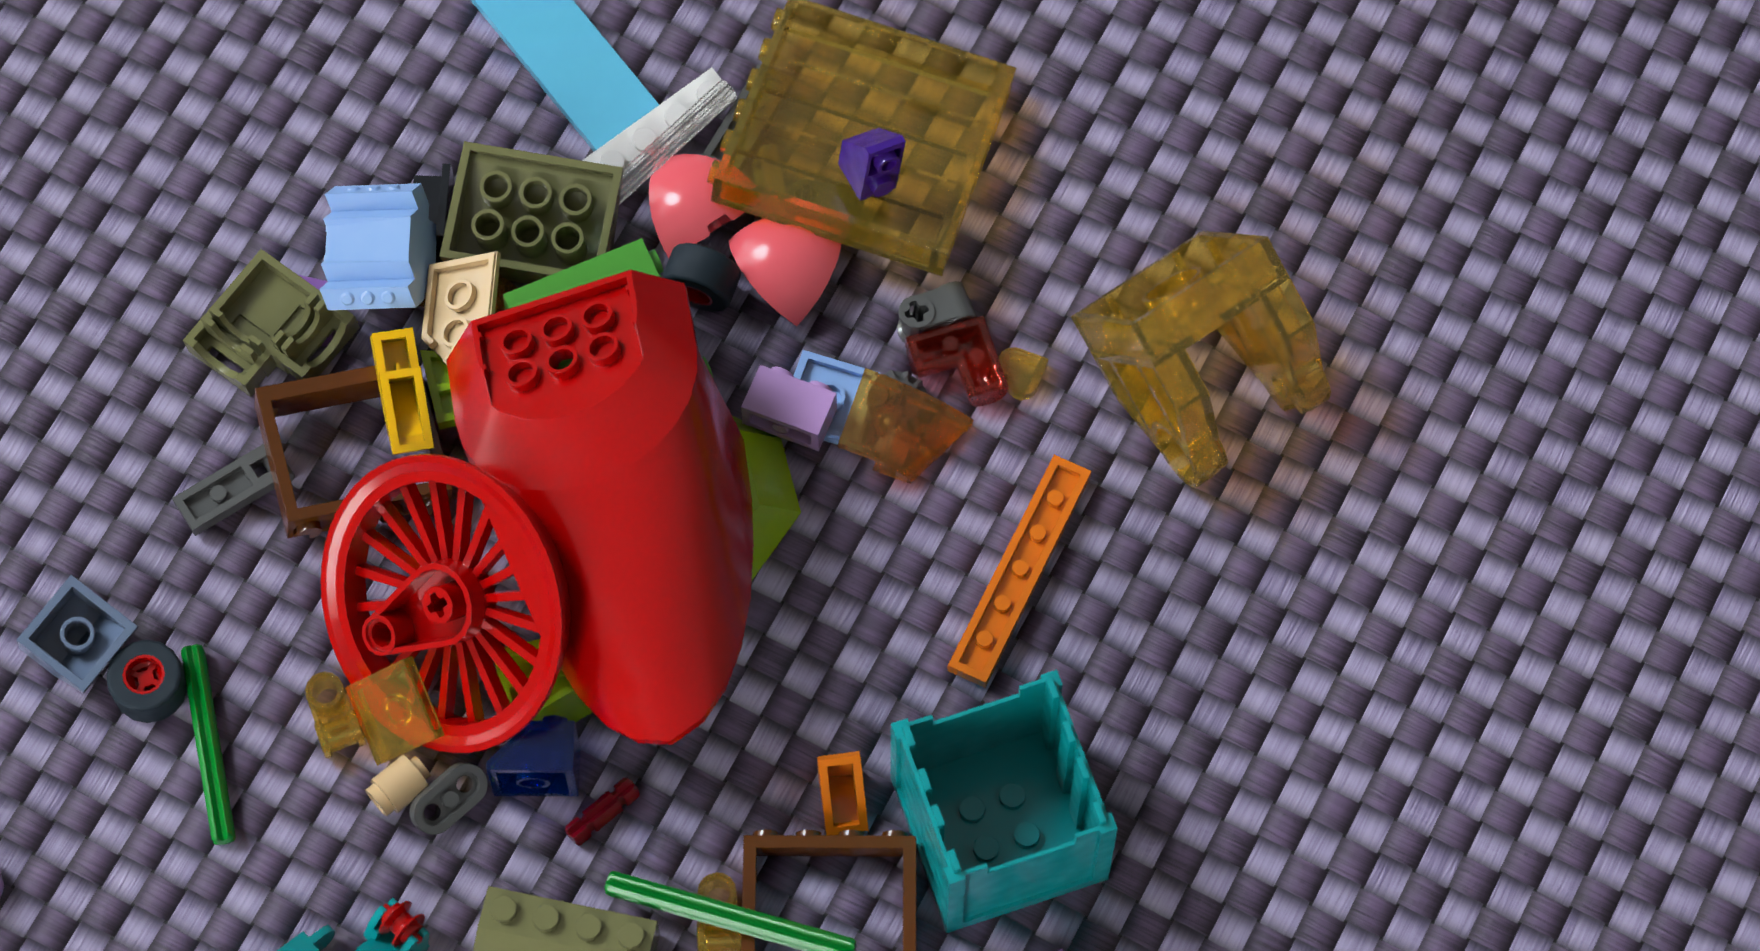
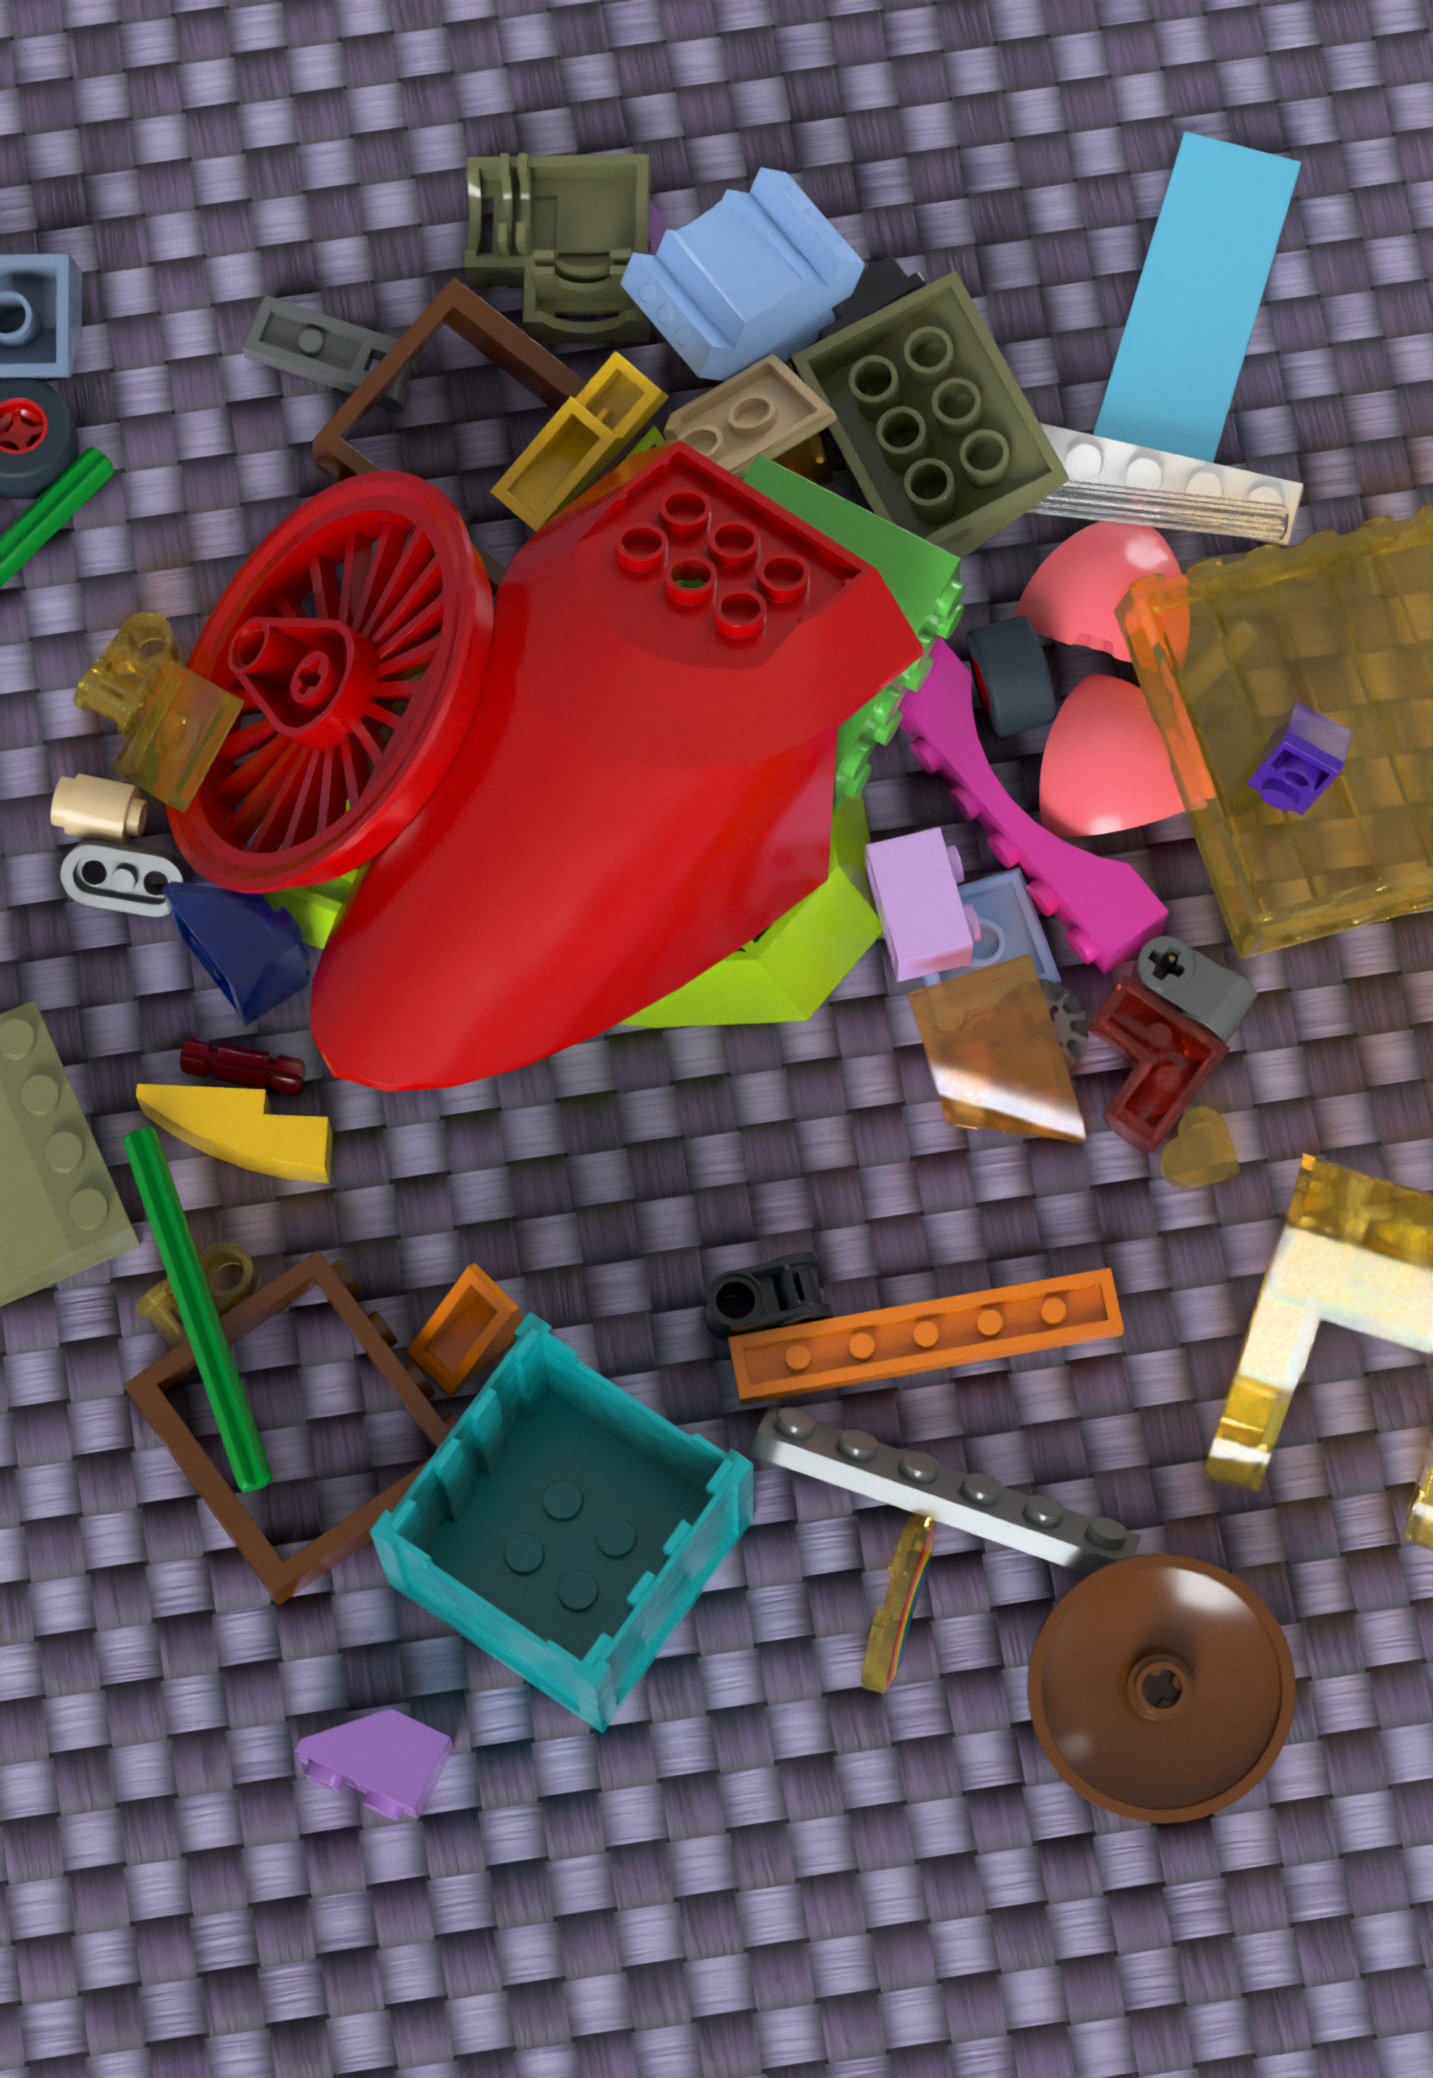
camera: 55 degrees right, 5 degrees up
none -> yellow slope [136,1084,333,1184]
none -> black piece [704,1252,833,1343]
none -> dark grey plate [750,1404,1141,1574]
none -> clear yellow tile [861,1513,936,1694]
none -> dark pink arch [898,636,1169,975]
none -> reddish brown dish [1027,1553,1296,1823]

